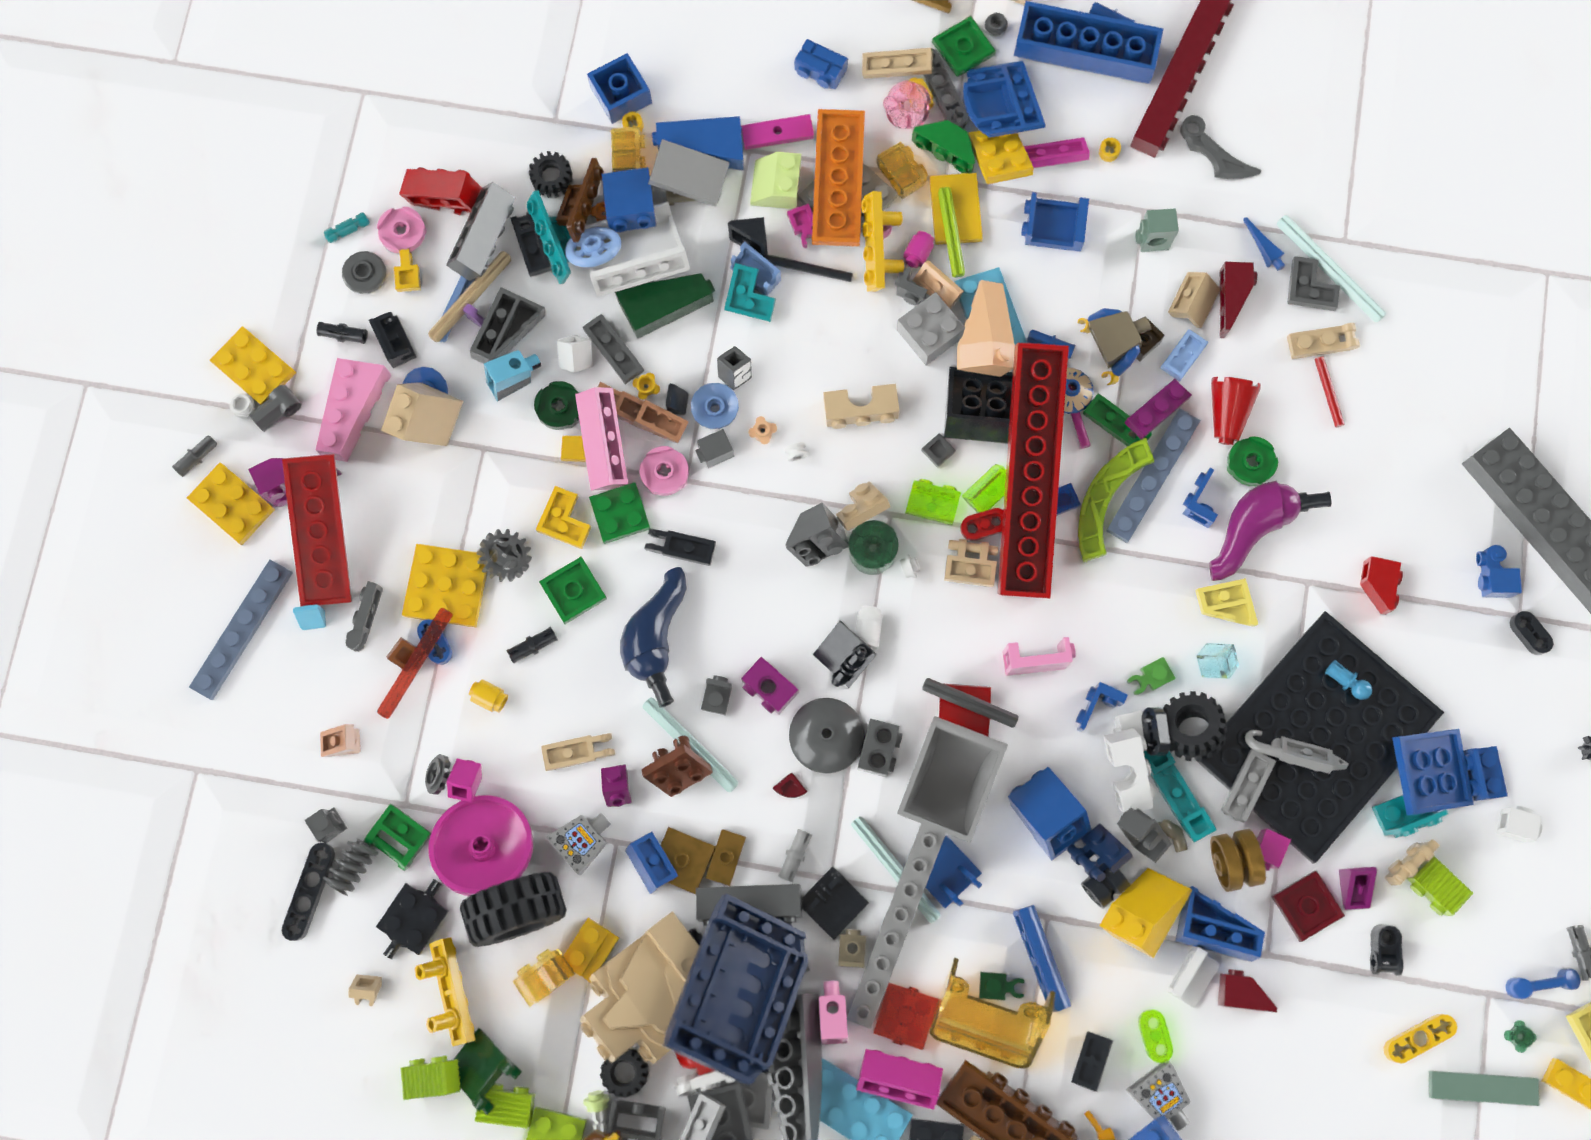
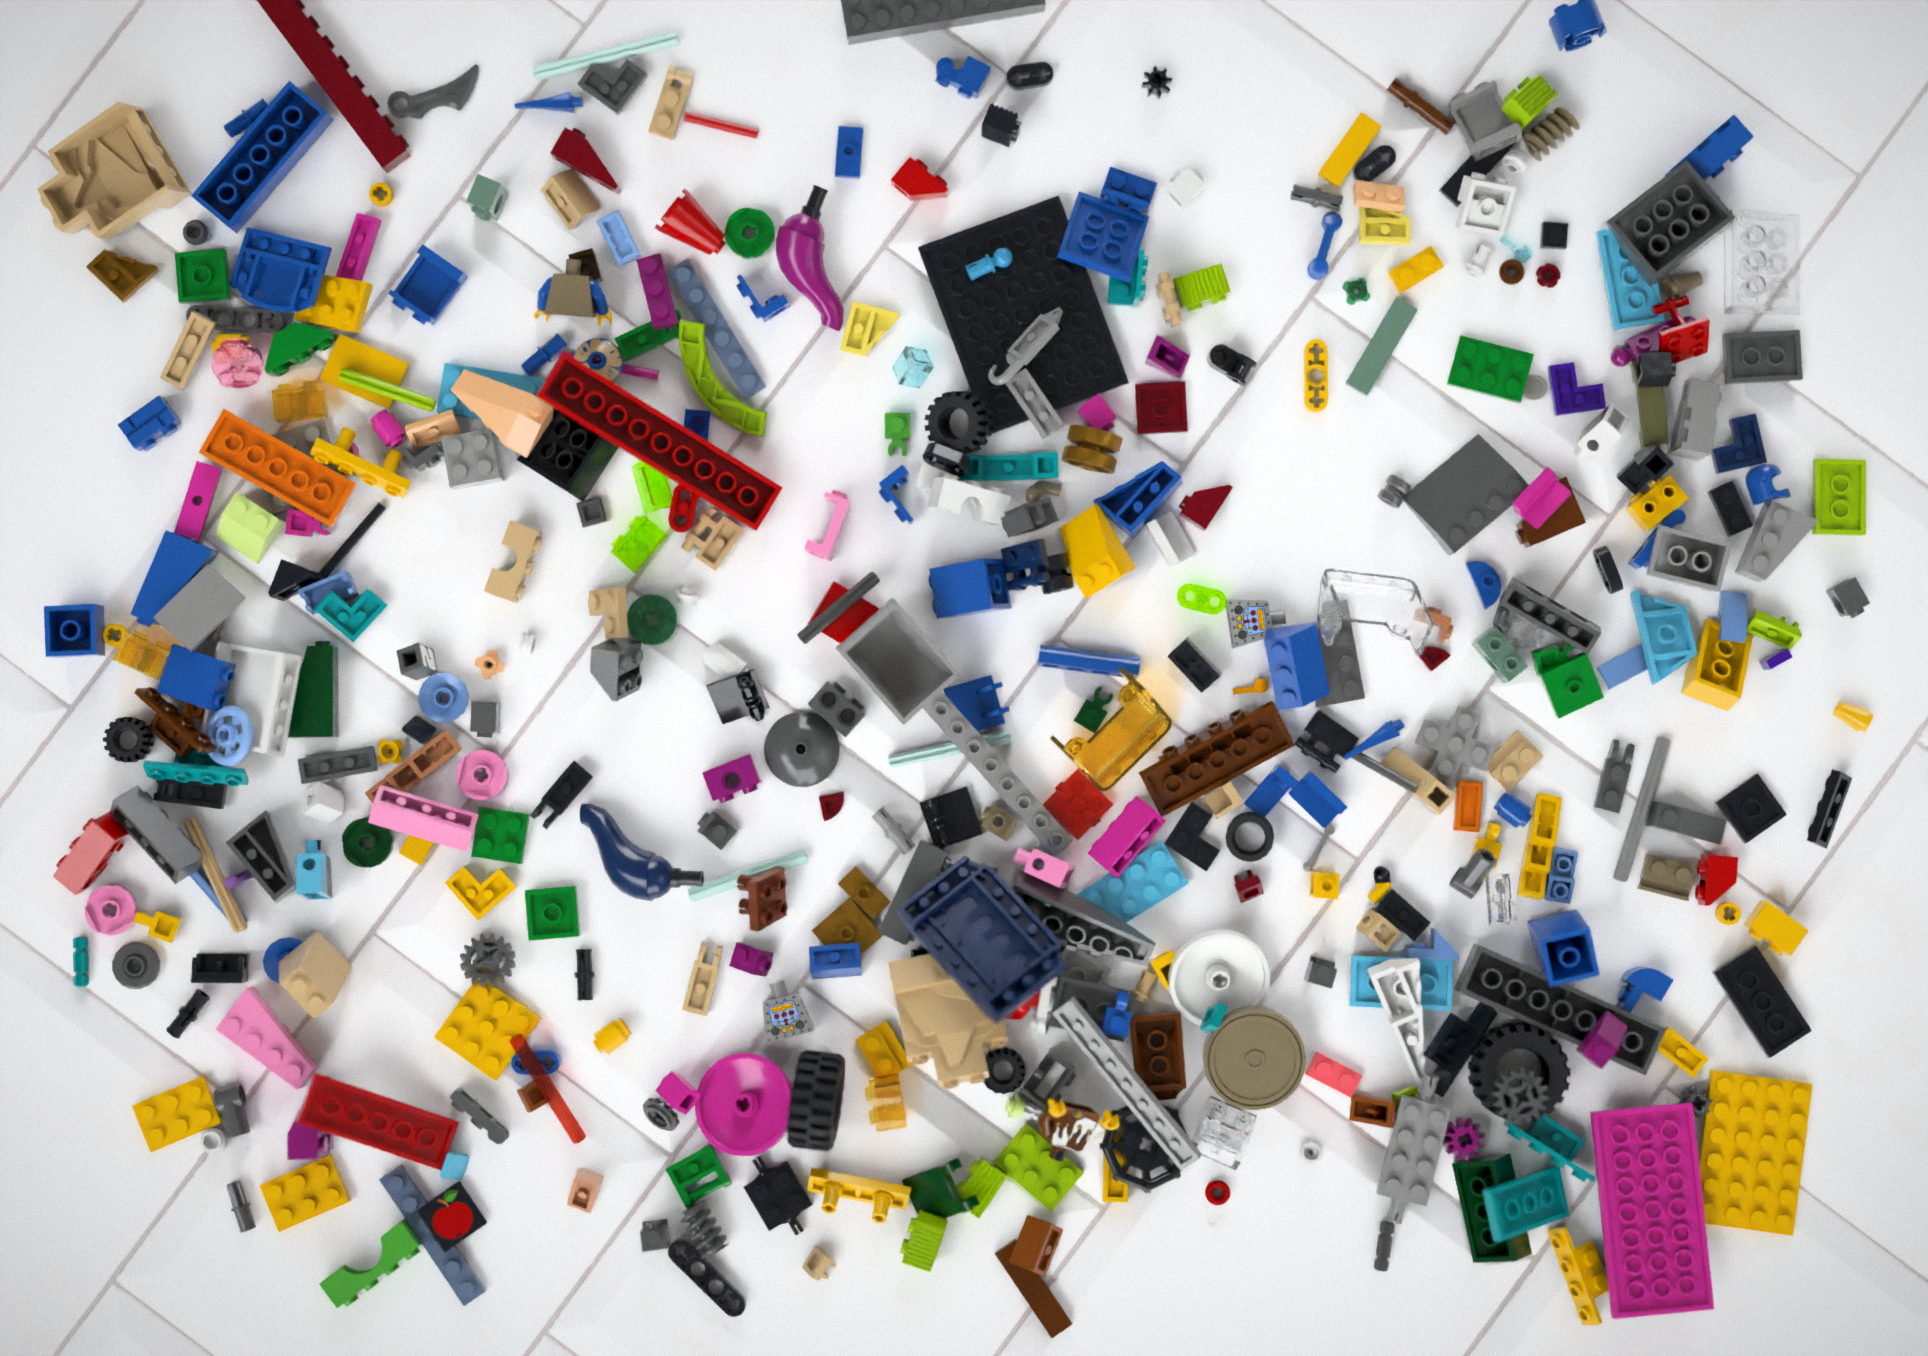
camera: 70 degrees left, 10 degrees up
none -> bright green arch [319,1219,422,1308]
none -> tile [416,1181,488,1253]
none -> blue plate [835,126,864,179]
none -> black brick [981,103,1022,147]

